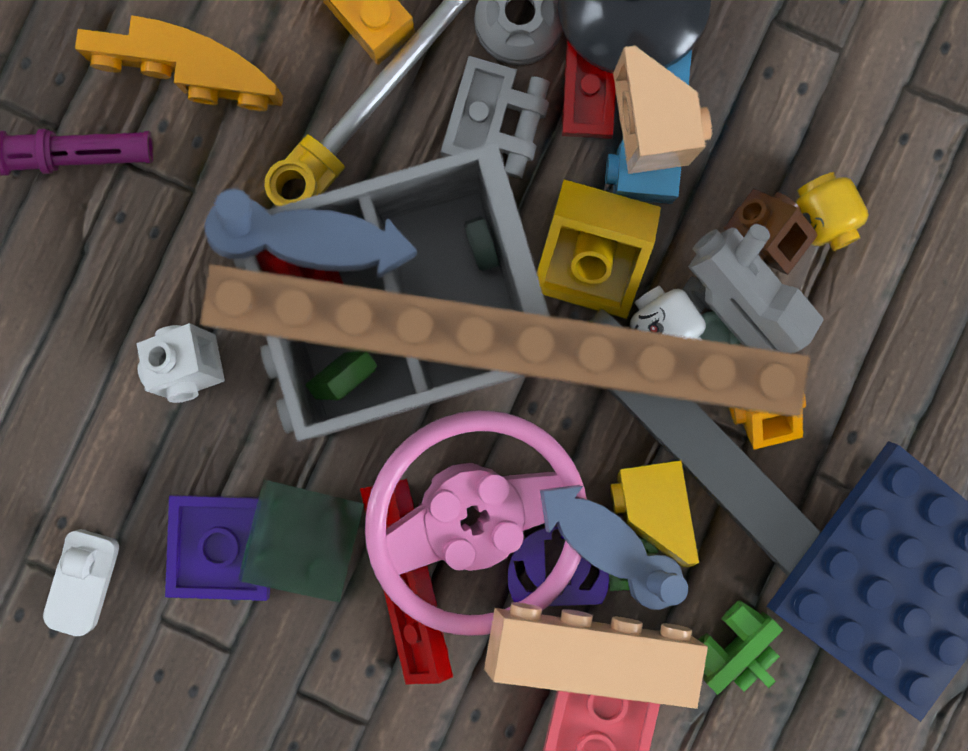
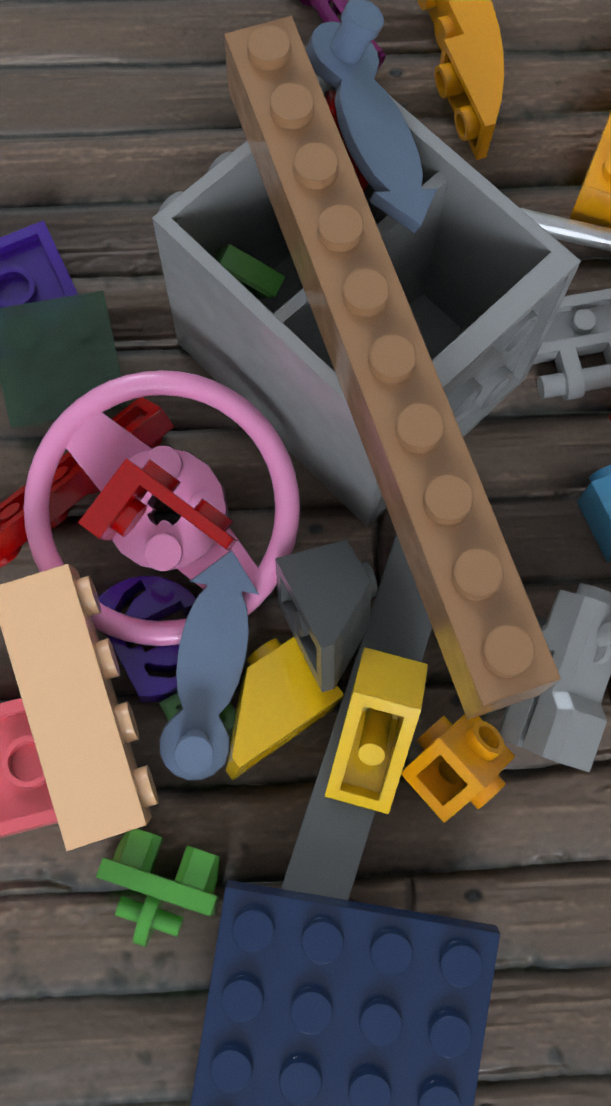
camera: 65 degrees right, 15 degrees down
white brick [136,323,225,403] -> none
yellow slope [536,179,661,319] -> none
none -> red bracket [78,458,238,551]
none -> dark grey slope [275,539,378,692]
none -> yellow slope [324,647,428,814]

